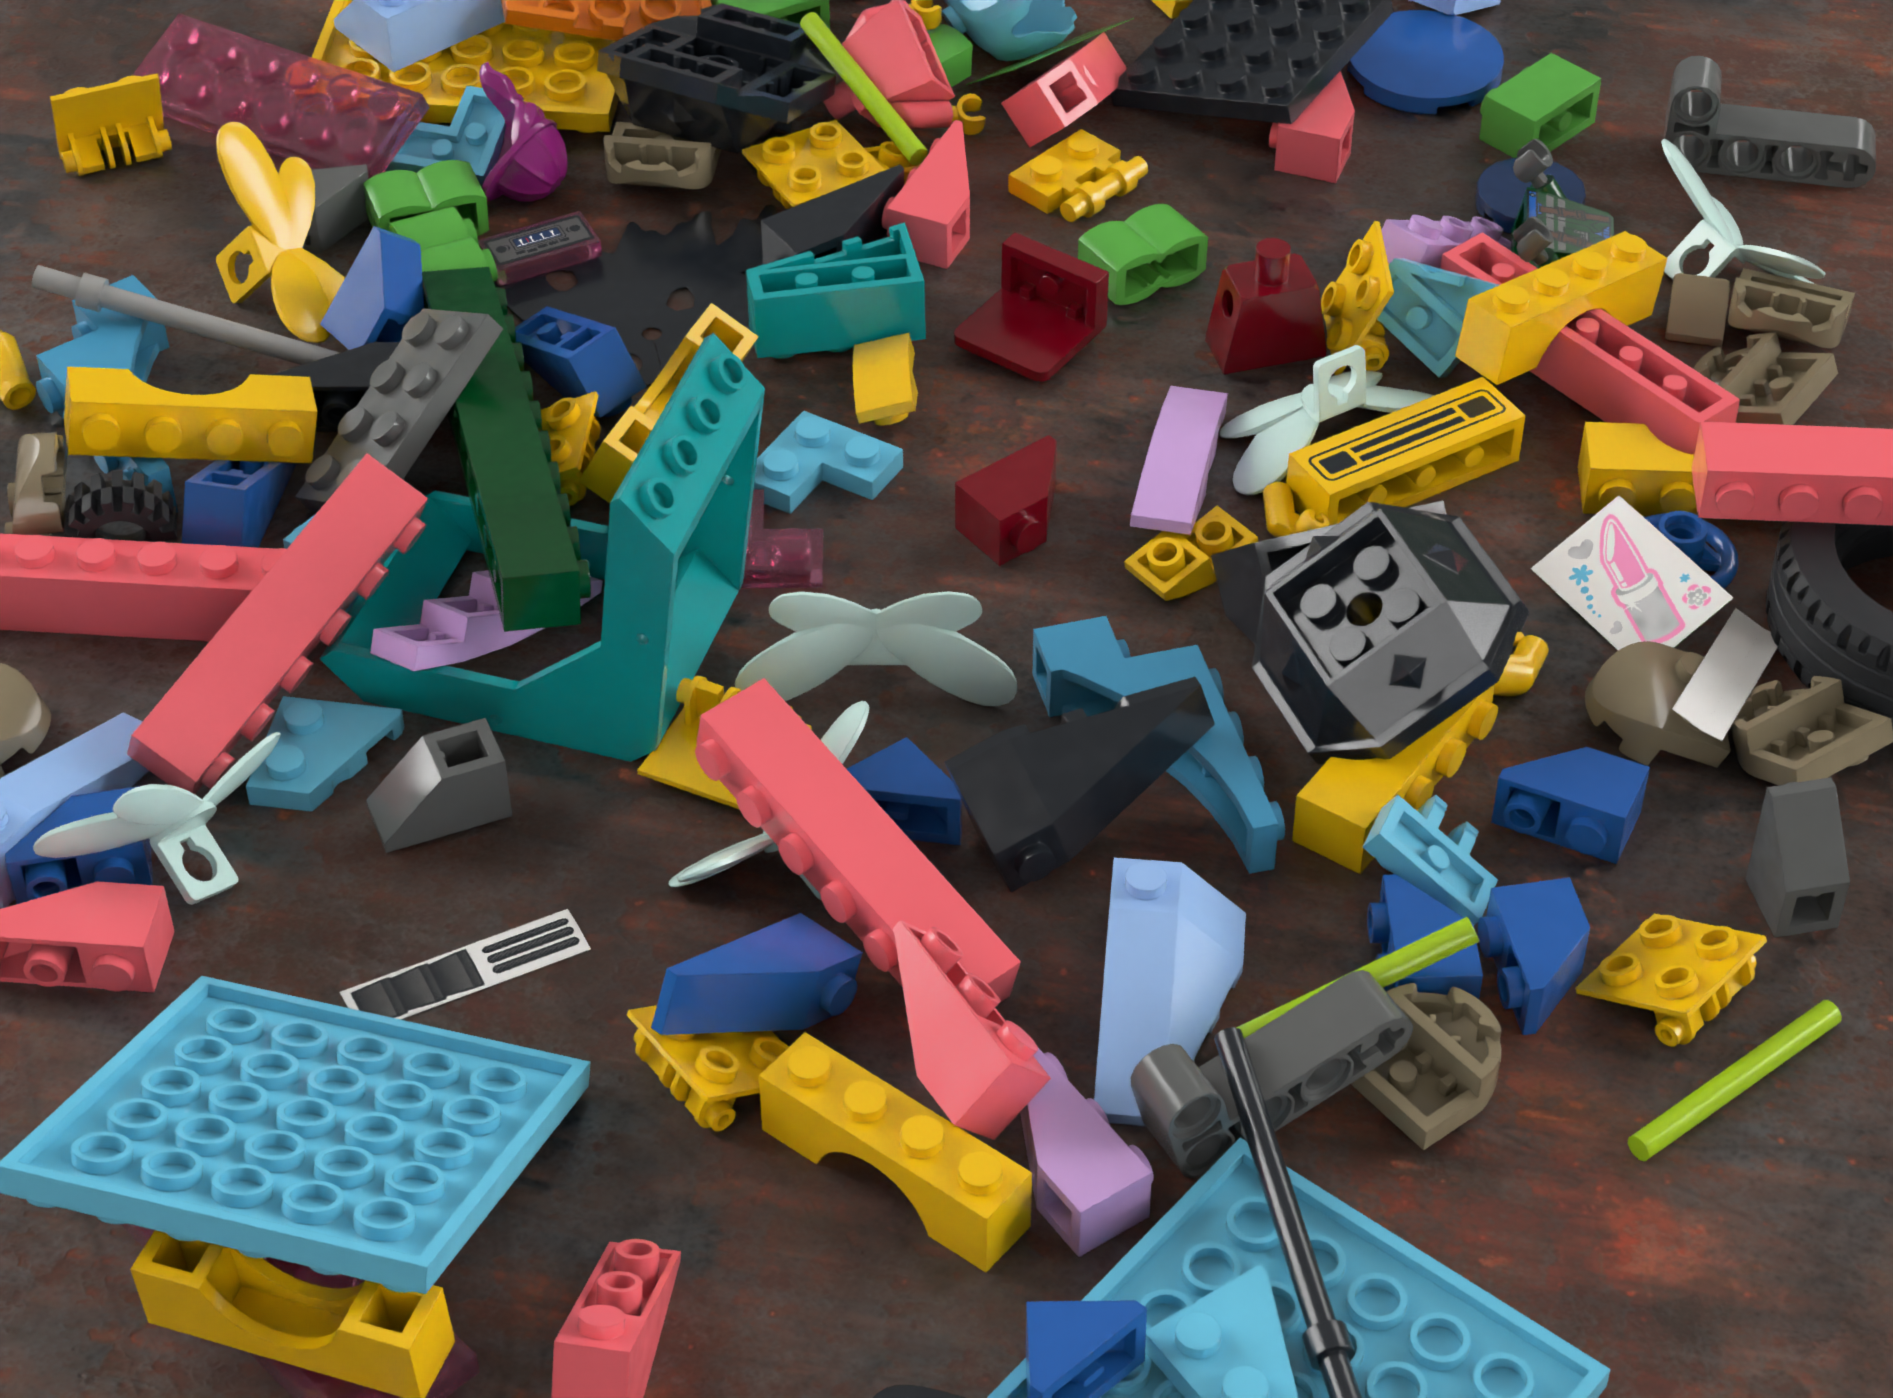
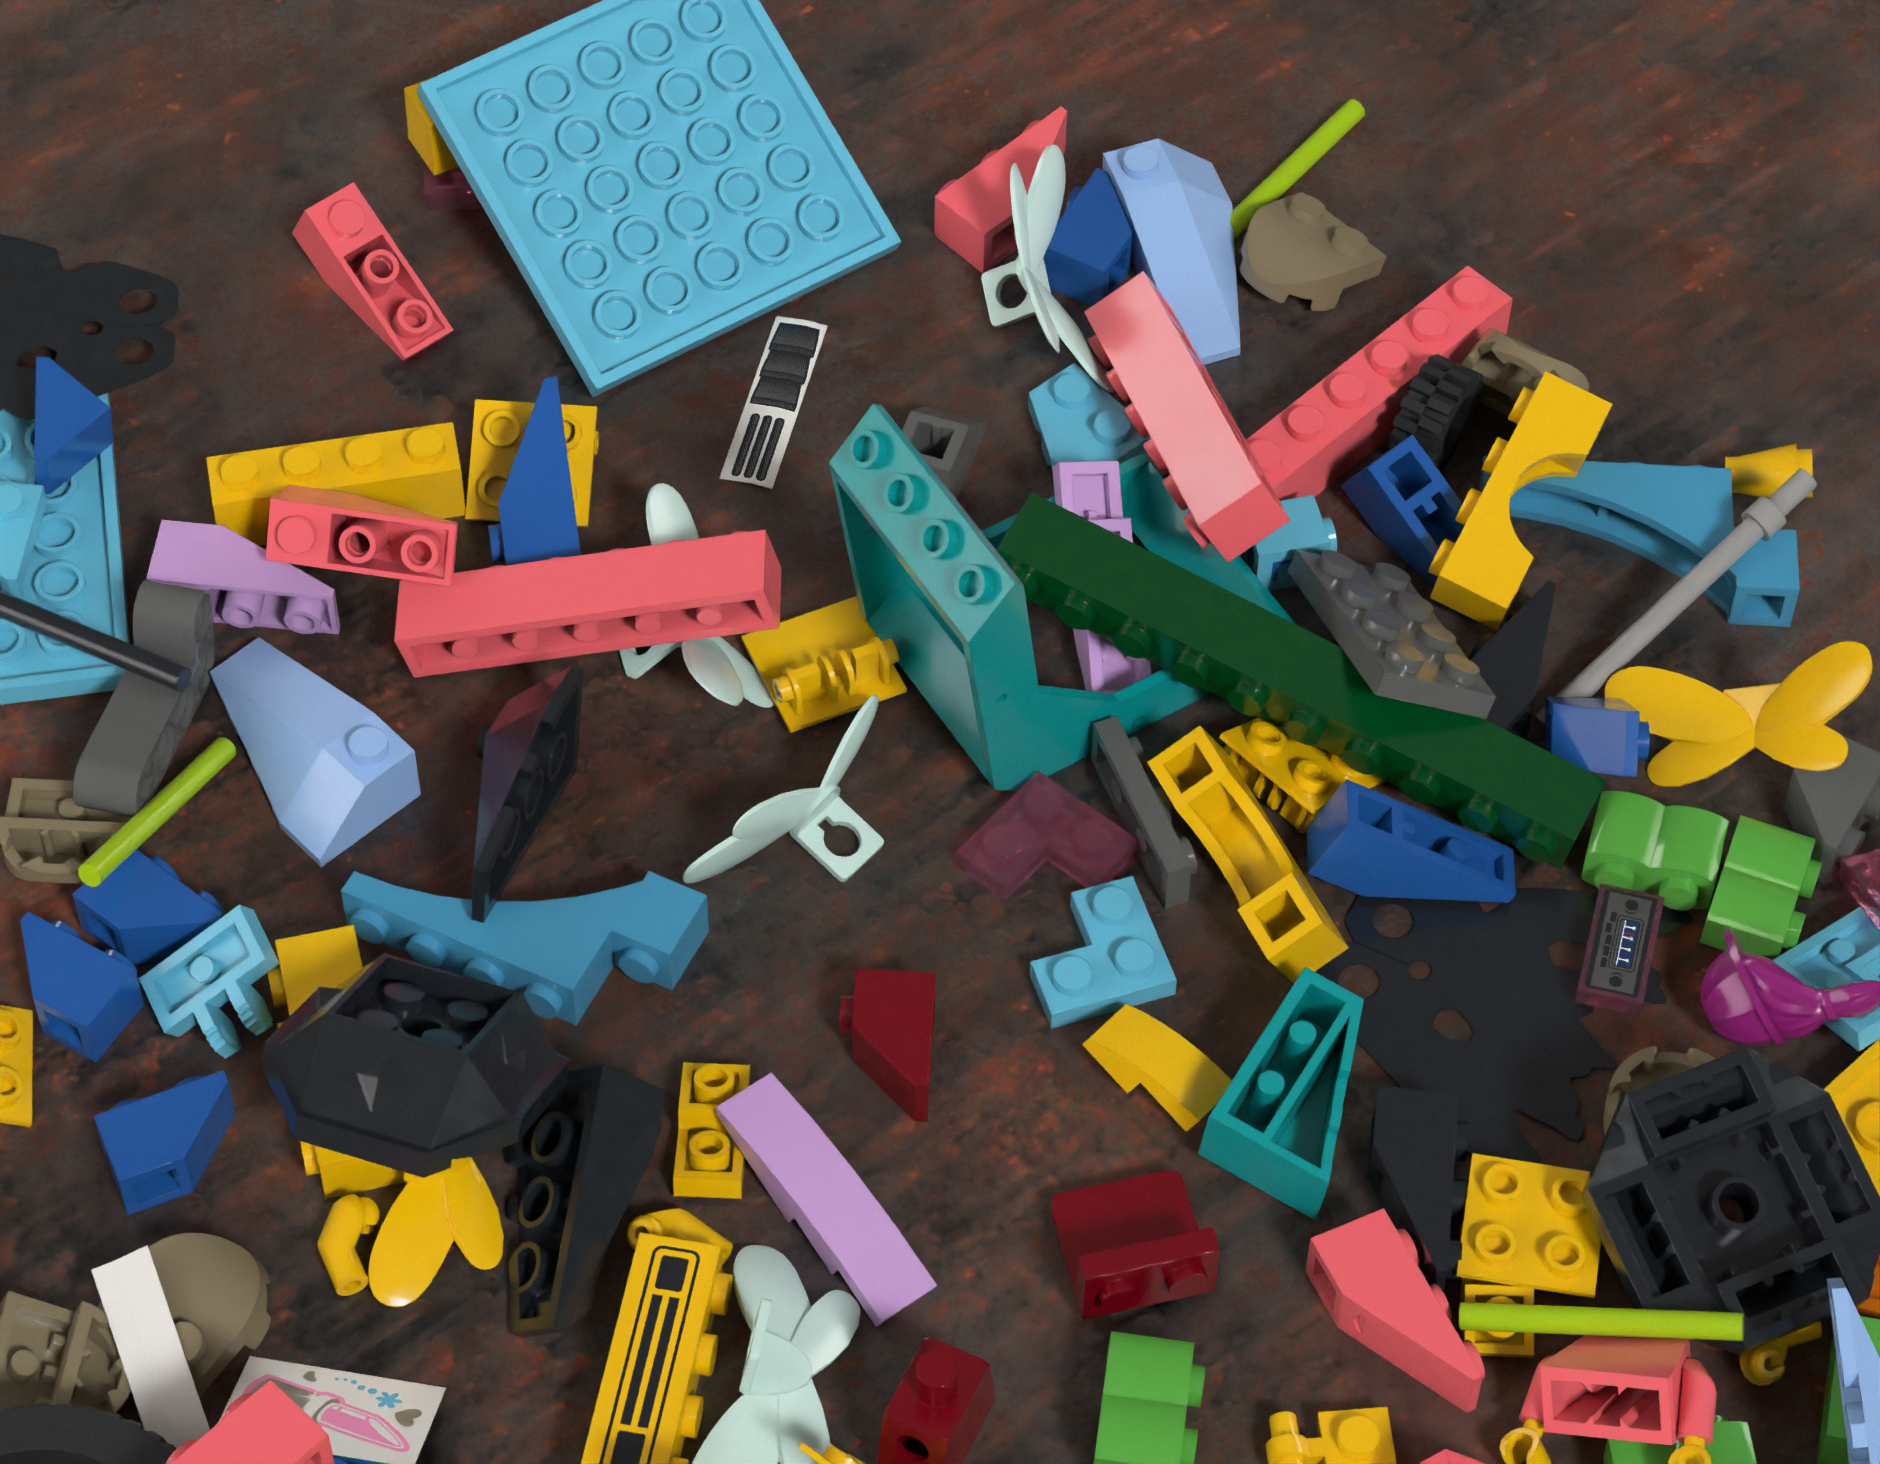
camera: 130 degrees right, 10 degrees up
blue slope [847,737,962,845] -> none

